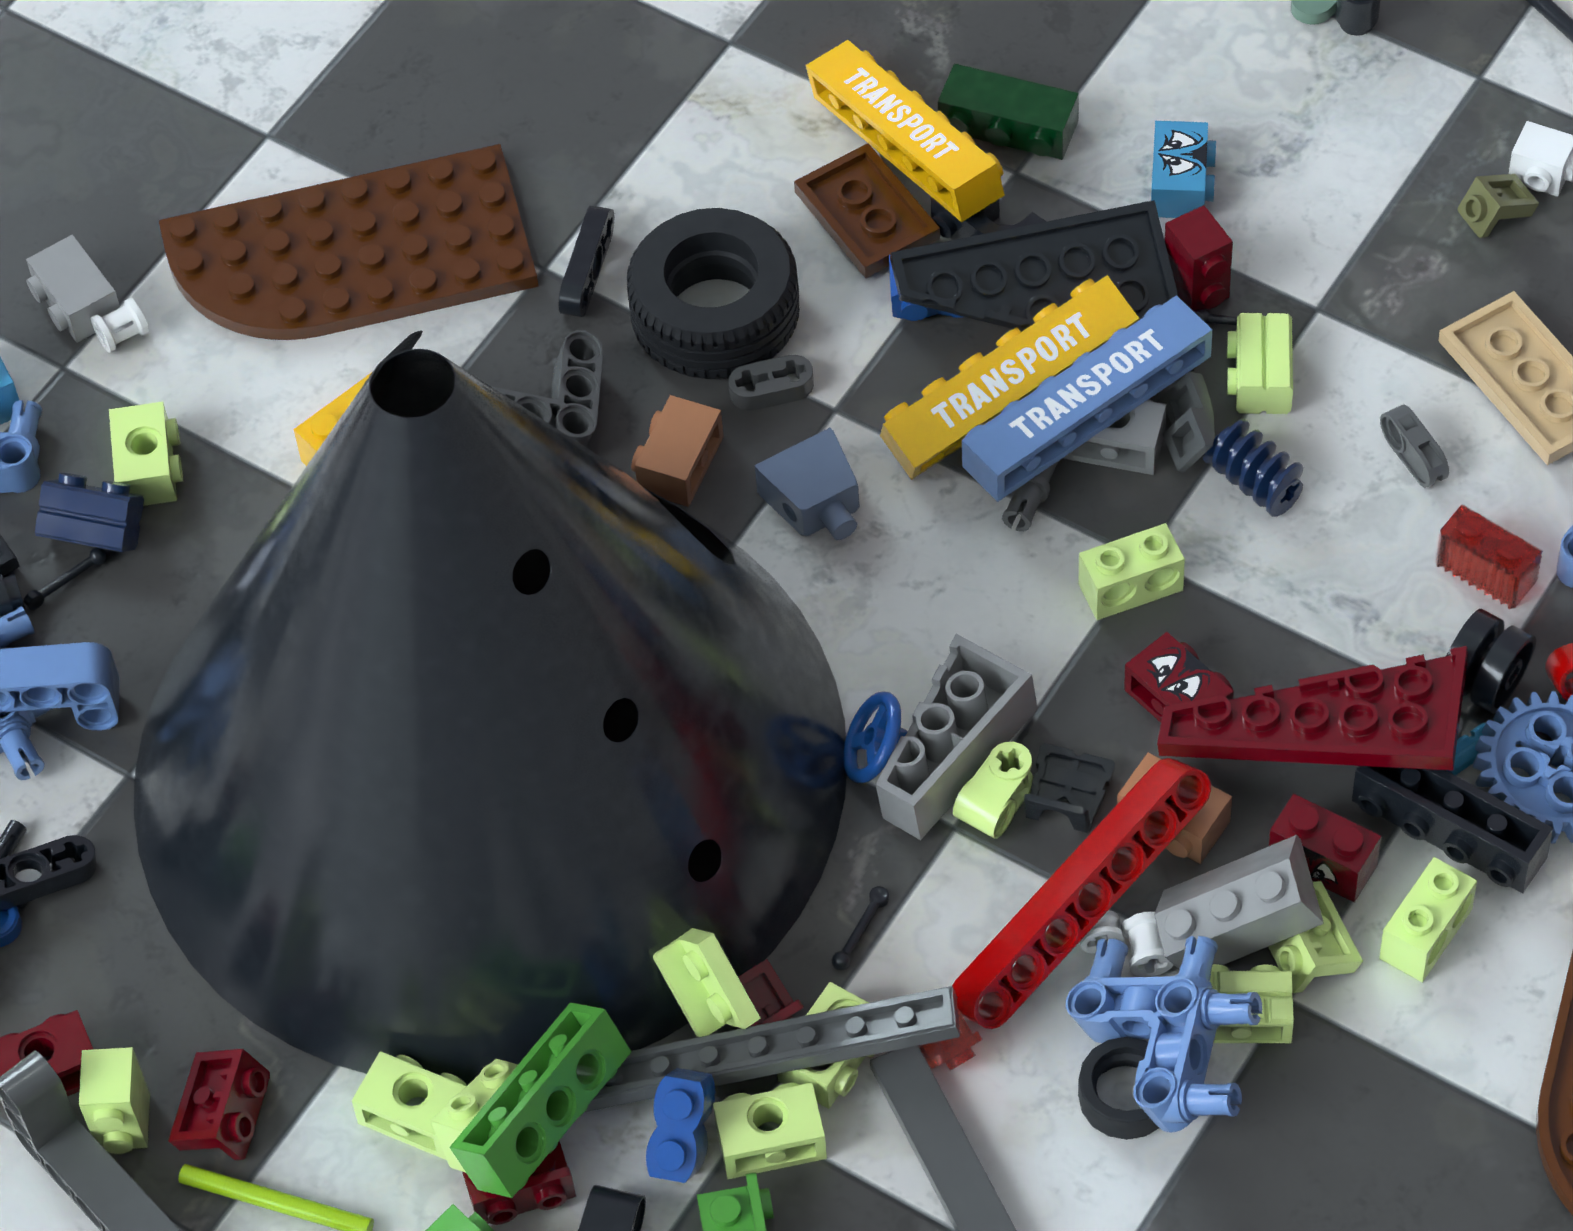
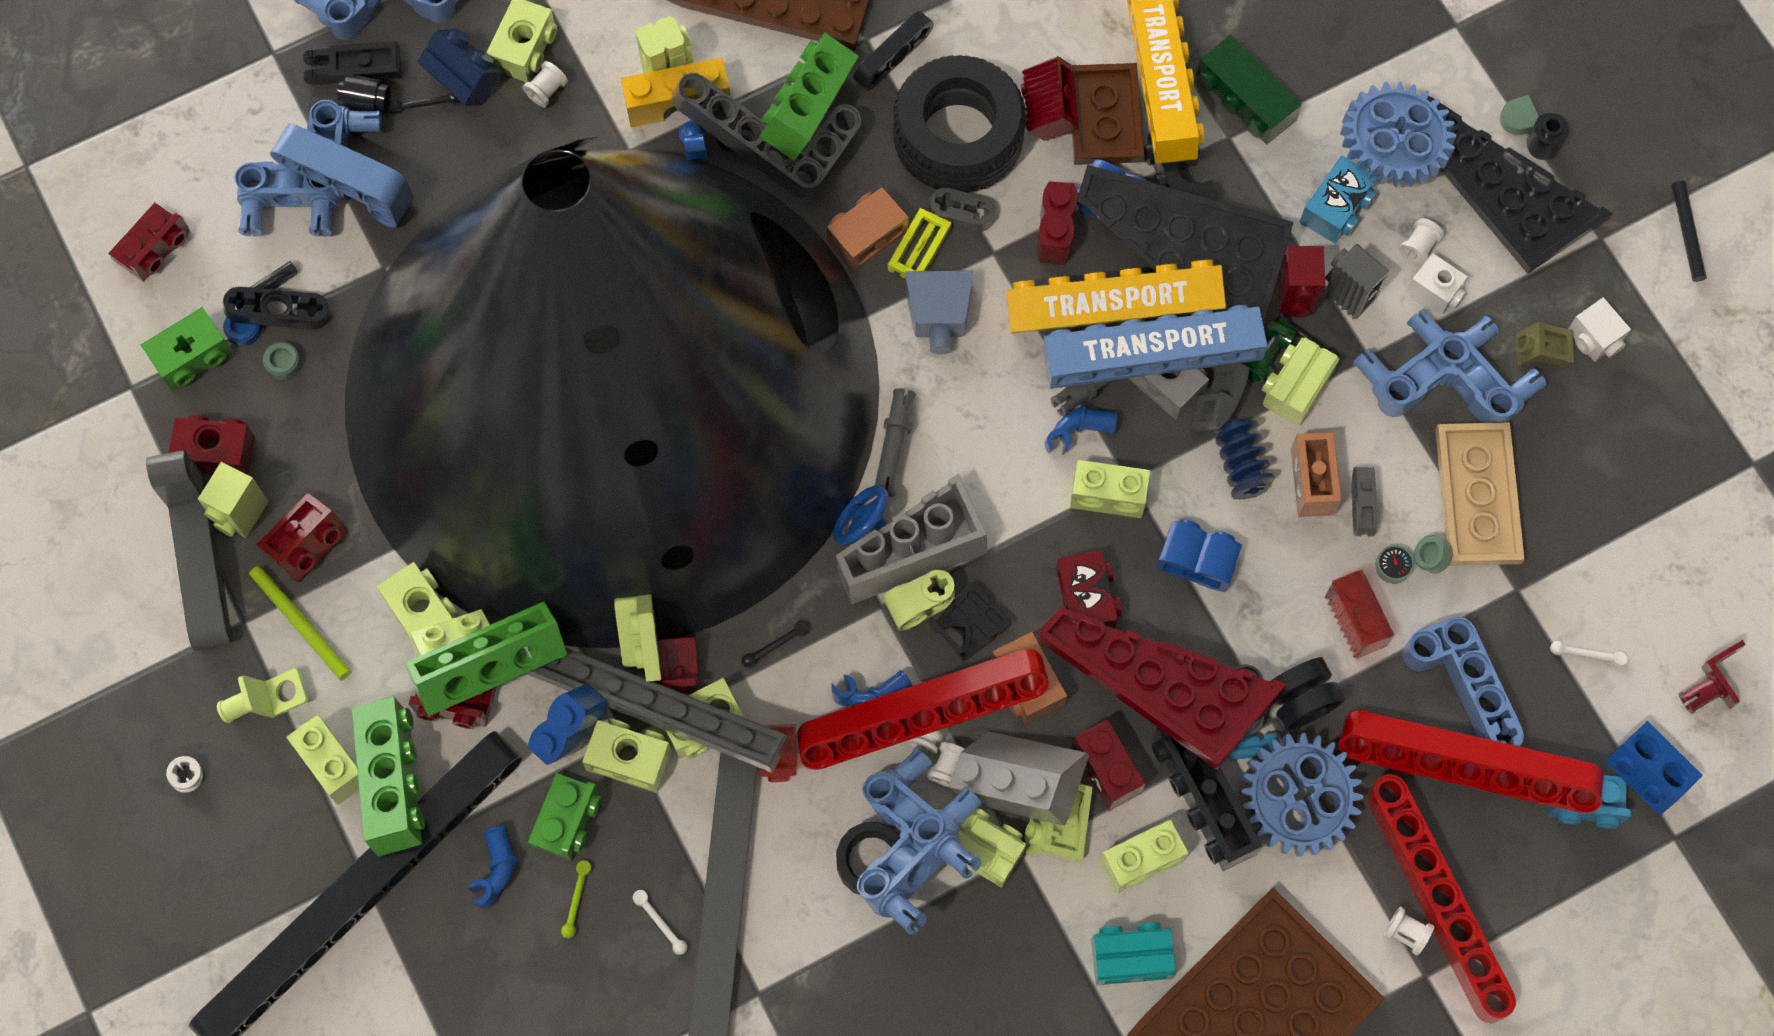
camera: 25 degrees right, 15 degrees up
none -> sand green tile [263,342,301,380]
none -> white bush [522,61,568,108]
none -> yellowish green brick [635,16,694,73]
none -> bright green brick [759,33,859,161]
none -> blue piece [831,670,913,706]
none -> dark grey pin [874,388,916,497]
none -> neon yellow tile [888,208,951,278]
none -> dark red brick [1021,56,1079,141]
none -> dark red brick [1037,181,1077,265]
none -> blue piece [1045,404,1117,455]
none -> teal brick [1091,923,1176,986]
none -> blue brick [1156,519,1242,592]
none -> dark green bar [1246,318,1298,383]
none -> nougat brick [1291,432,1341,517]
none -> dark grey brick [1325,244,1390,319]
none -> medium blue gear [1340,82,1456,188]
none -> medium blue pin [1353,308,1547,423]
none -> black tile [1375,545,1414,584]
none -> white bush [1399,218,1444,265]
none -> white brick [1406,253,1468,316]
none -> black wing [1413,96,1613,274]
none -> sand green tile [1414,535,1453,573]

